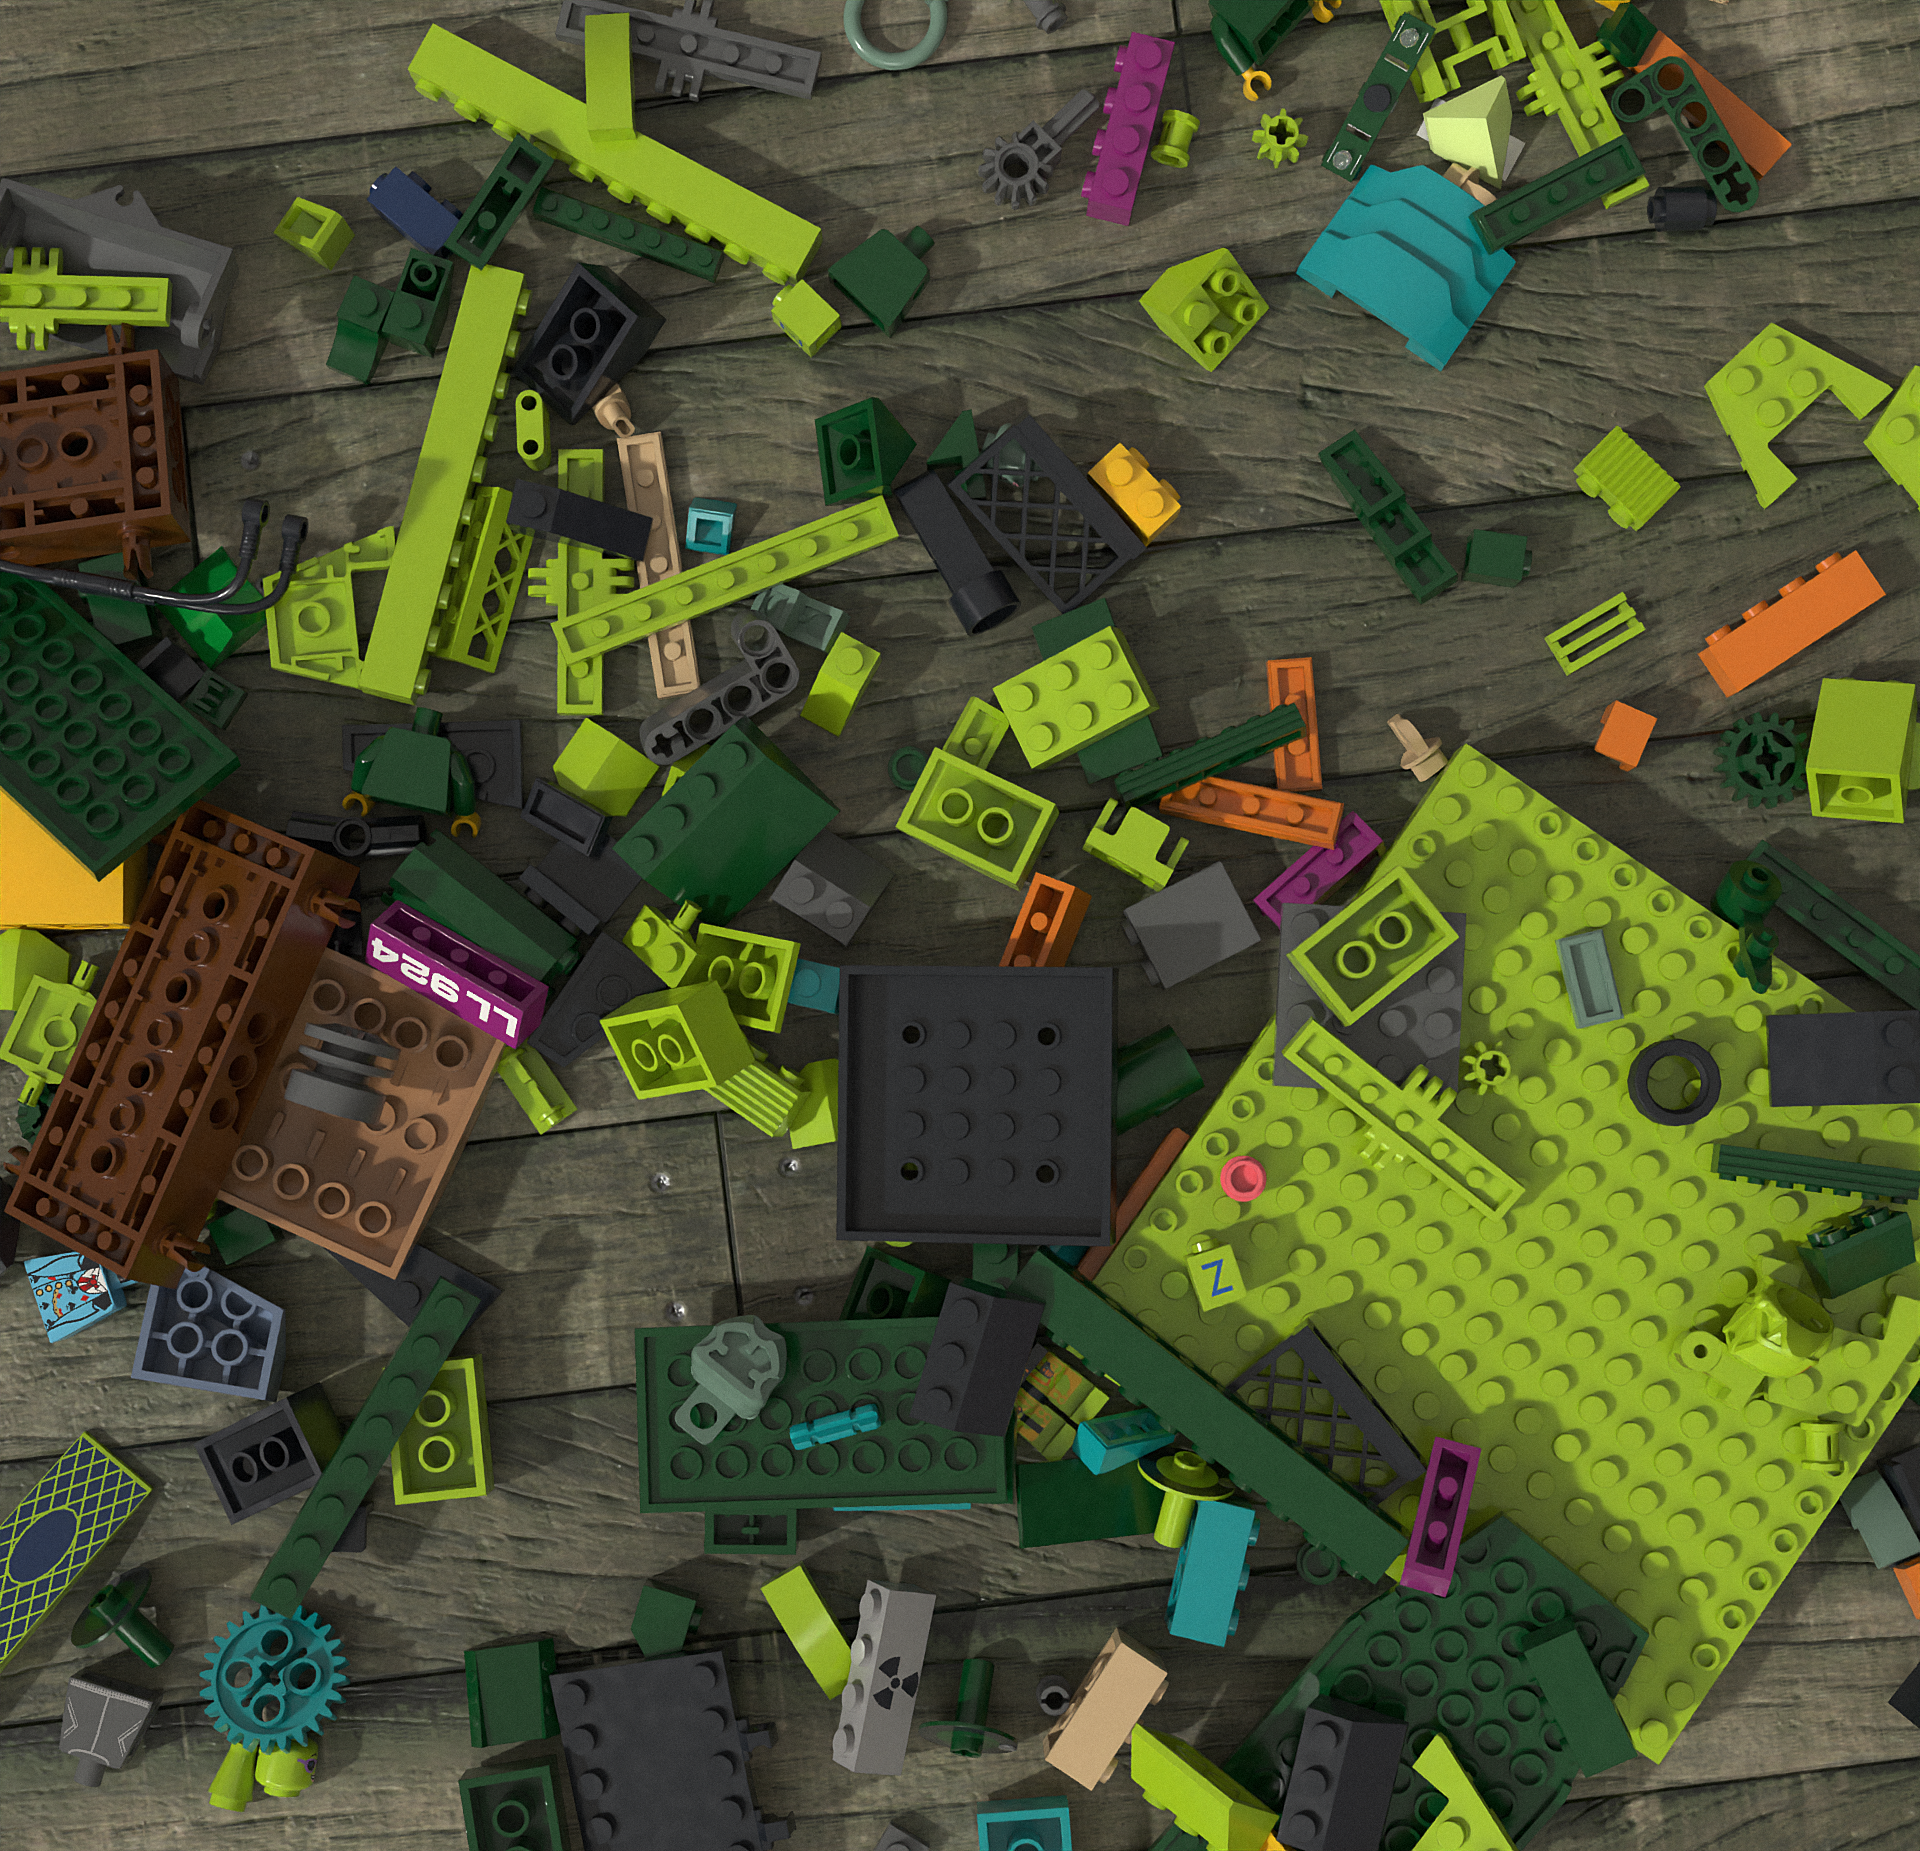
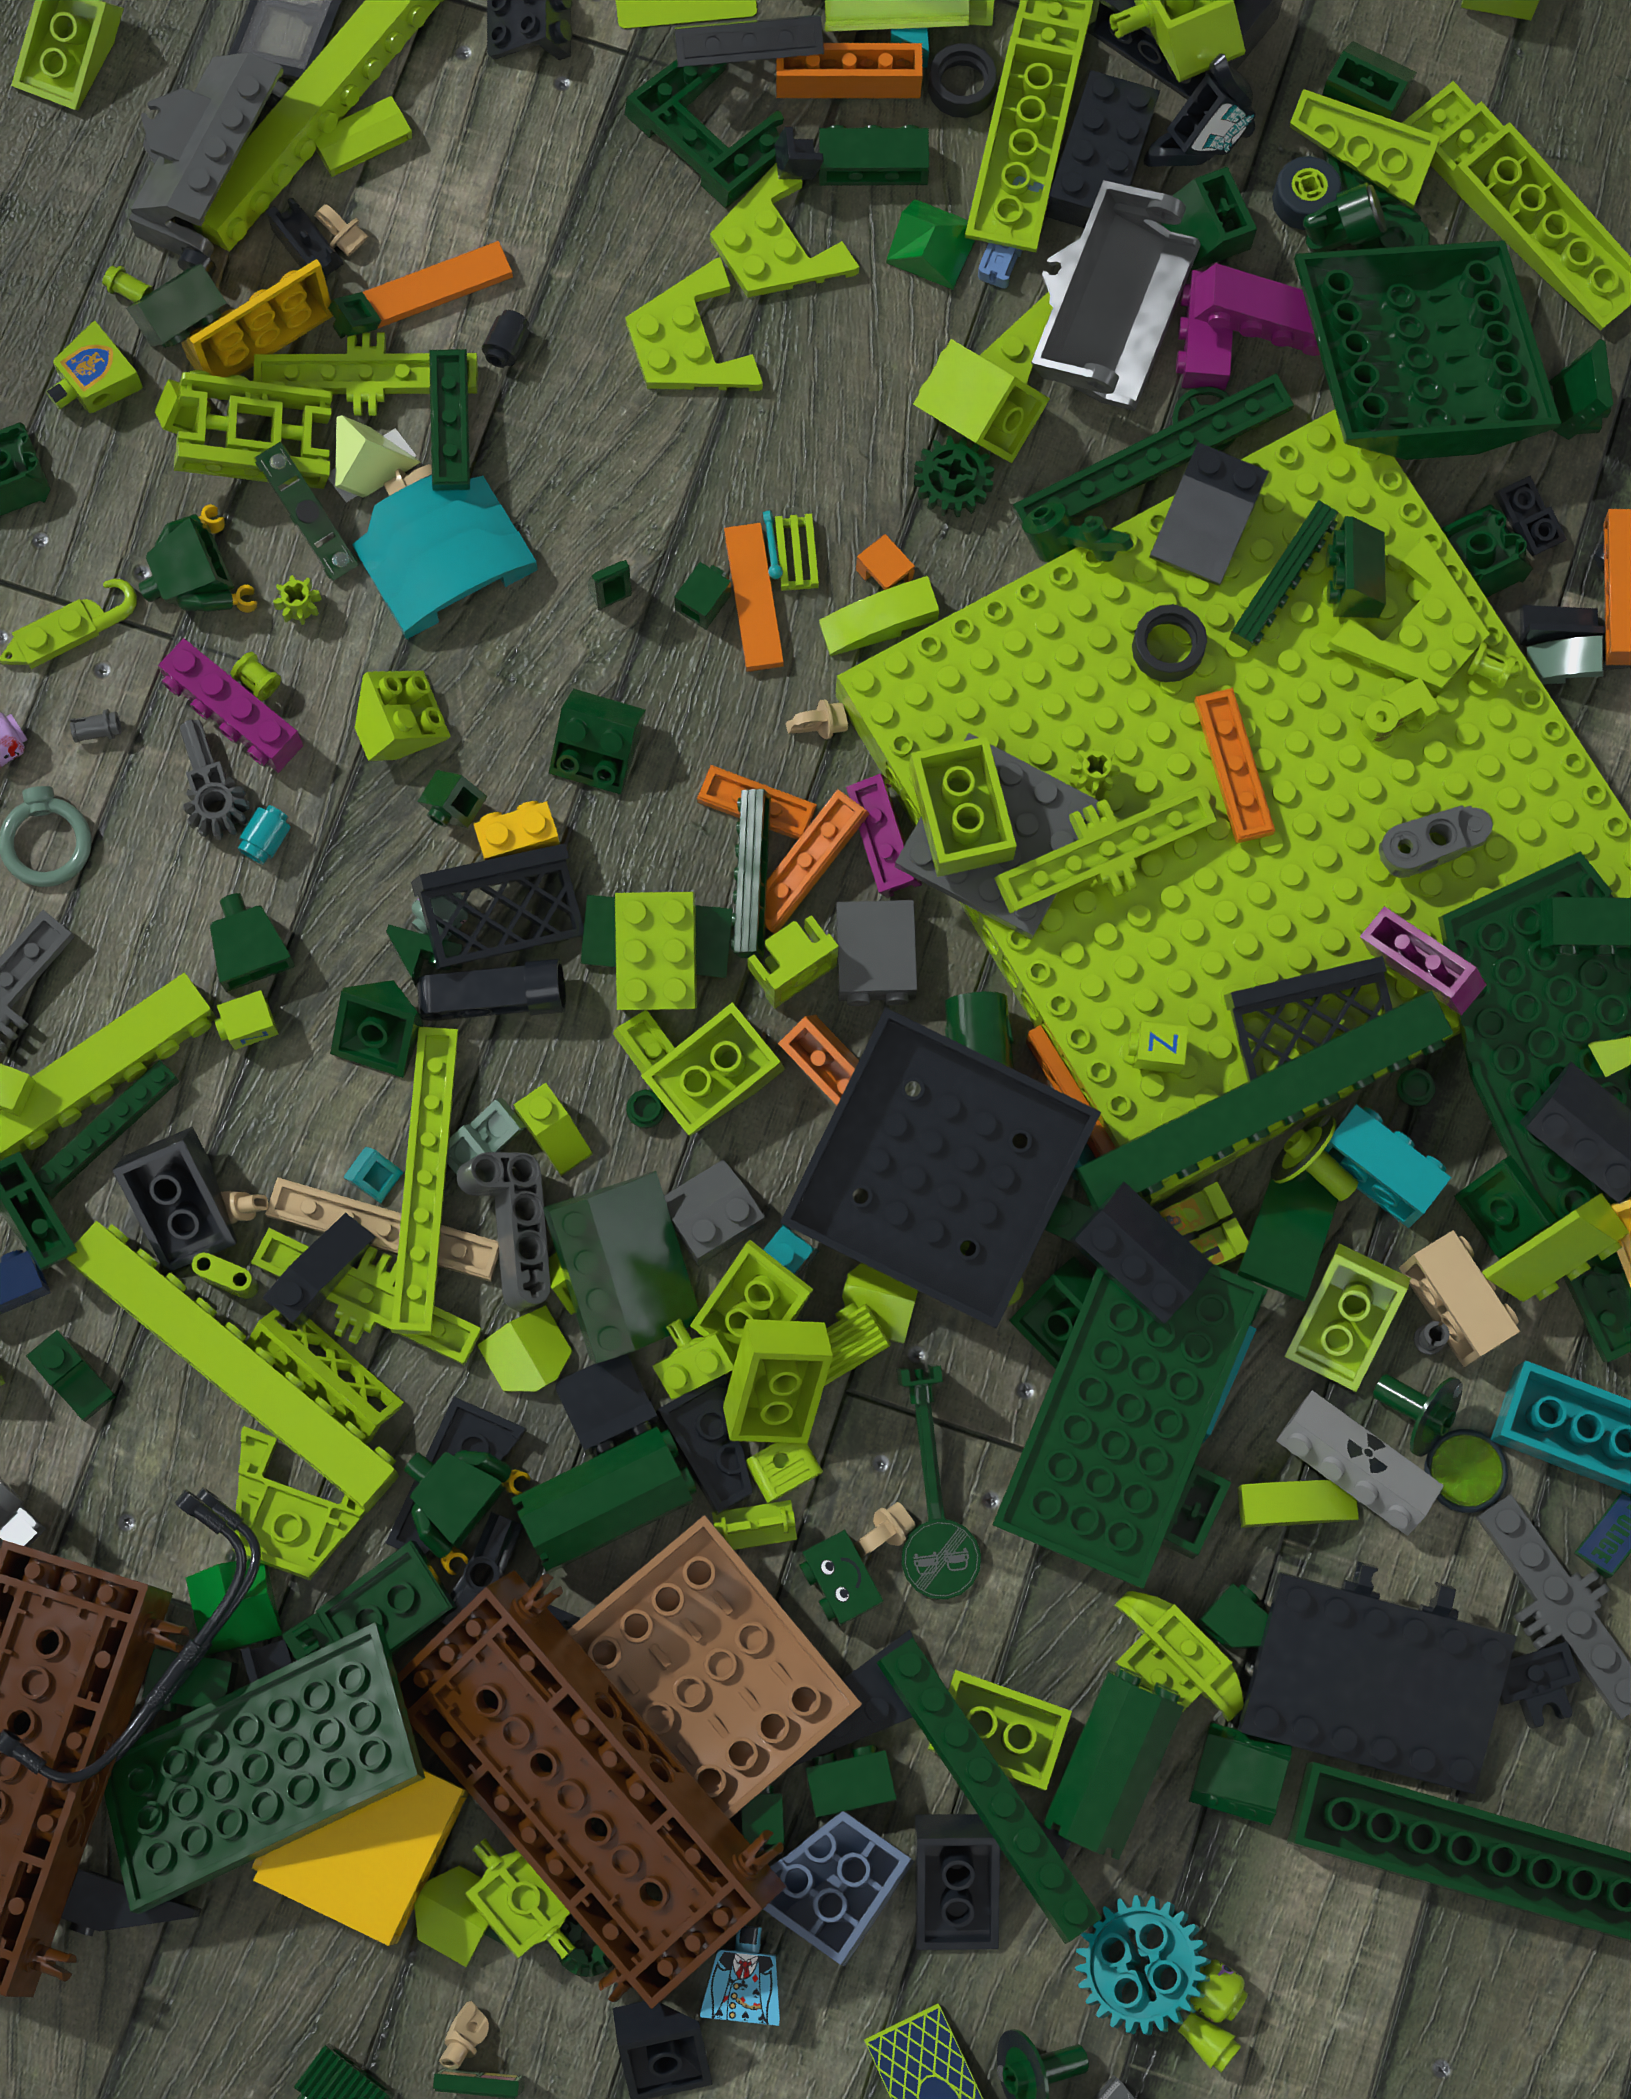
camera: 70 degrees left, 10 degrees down
dark grey wheel [284,1022,401,1125] -> none
magenta brick [365,900,549,1049] -> none
dark green slope [382,248,455,358] -> none
black tile [520,777,613,857] -> none
sand green piece [675,1315,787,1445] -> none
teal axle [790,1404,881,1450] -> none
teal slope [1072,1407,1176,1475] -> none
coral plate [1220,1156,1266,1202] -> none
dark green slope [1318,429,1458,605] -> none
sand green tile [1555,929,1624,1029] -> none
lime brick [1573,425,1680,531] -> none
dark green beam [1611,56,1760,212] -> none
orange brick [1698,550,1886,698] -> none
lime piece [1722,1275,1834,1379] -> none
none -> teal brick [237,805,291,865]
none -> dark green tile [316,1540,457,1656]
none -> dark green brick [417,770,488,828]
none -> dark green slope [548,688,646,795]
none -> dark green slope [587,560,632,609]
none -> orange tile [724,523,784,672]
none -> lime piece [745,1442,823,1503]
none -> teal hinge [763,510,783,579]
none -> dark green brick [799,1529,883,1627]
none -> dark green brick [805,1745,896,1818]
none -> lime slope [819,576,939,656]
none -> tan piece [853,1502,916,1558]
none -> dark green piece [896,1364,981,1600]
none -> dark green brick [1043,1665,1185,1860]
none -> lime plate [1114,1591,1244,1722]
none -> orange tile [1194,688,1275,844]
none -> lime slope [1284,1243,1411,1392]
none -> dark grey piece [1379,805,1493,878]
none -> clear neon green wheel [1424,1429,1508,1513]
none -> dark green tile [1454,1155,1557,1260]

